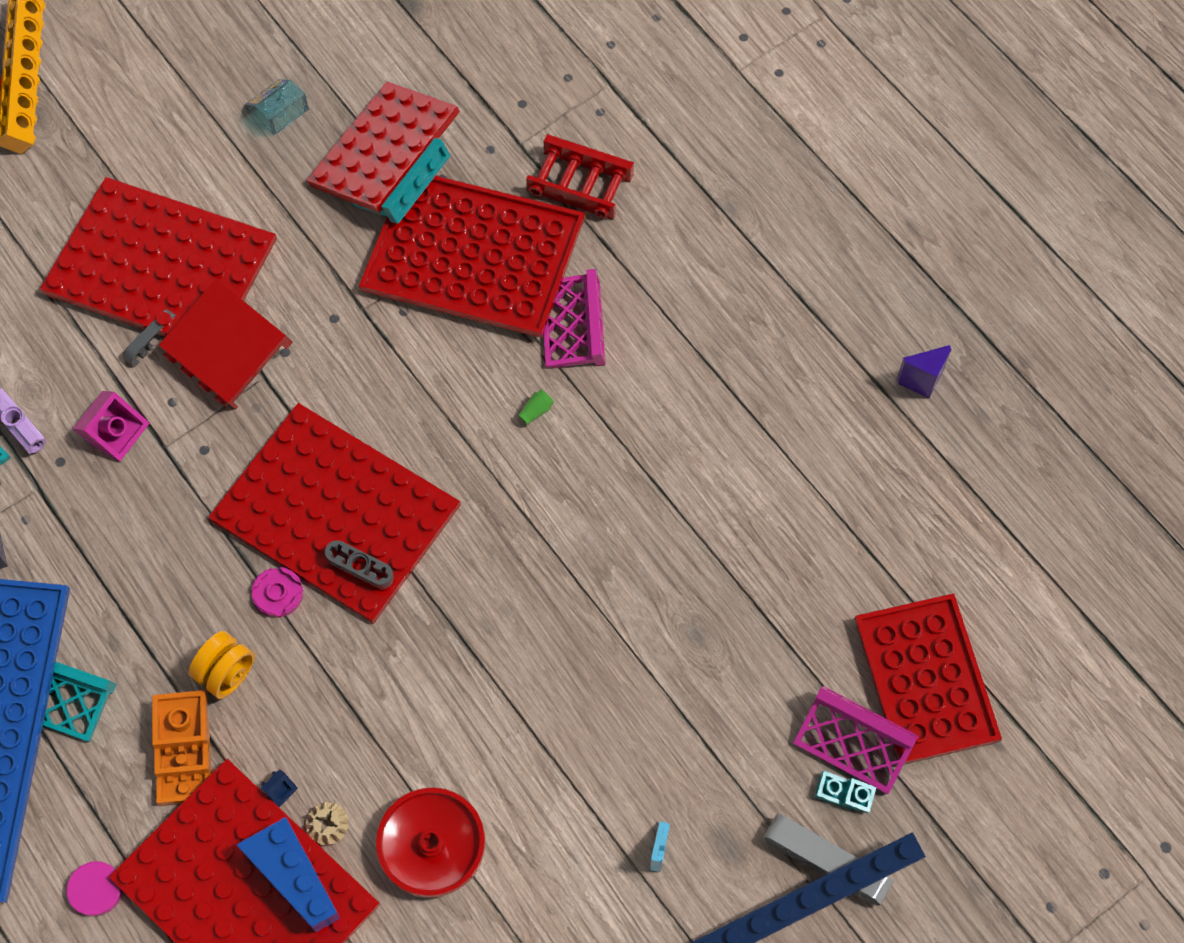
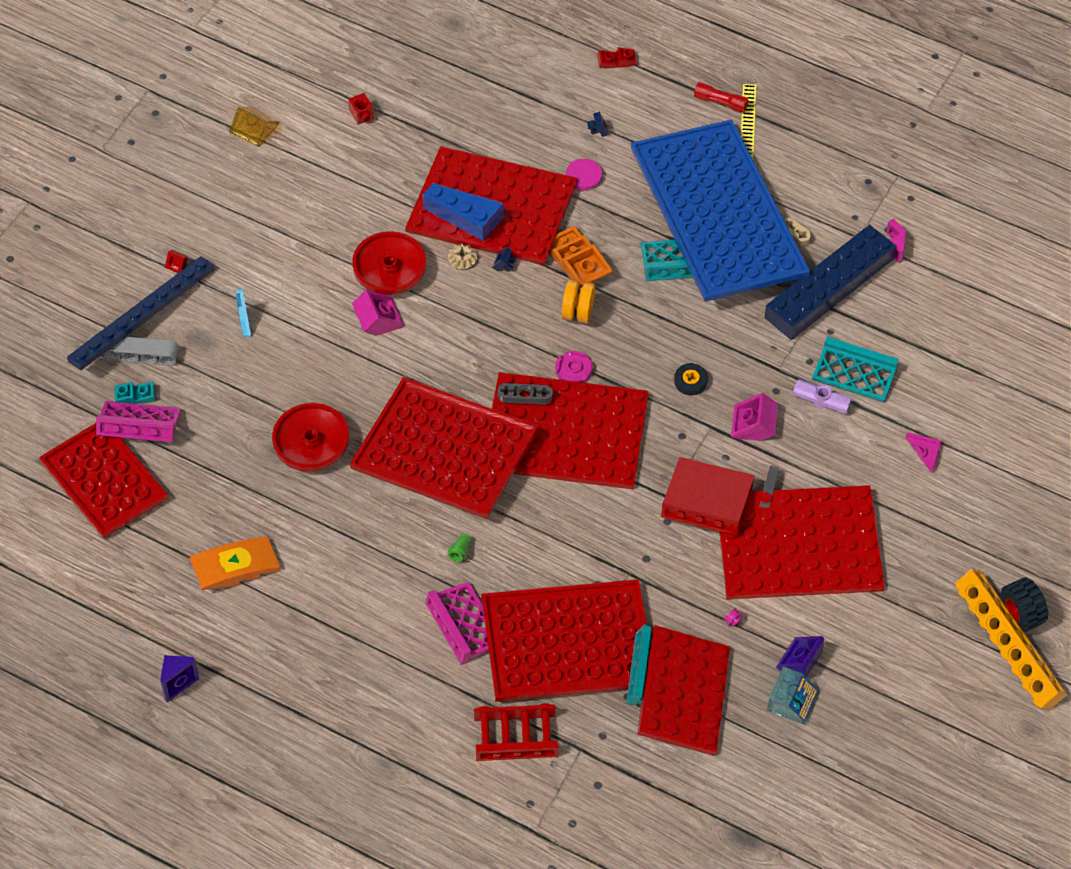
camera: 155 degrees right, 10 degrees down
none -> orange slope [189,536,280,590]
none -> red dish [272,403,349,472]
none -> red plate [349,377,539,519]
none -> dark pink slope [352,290,404,335]
none -> black bush [674,363,708,396]
none -> dark pink plate [724,608,742,626]
none -> dark purple slope [776,636,825,681]

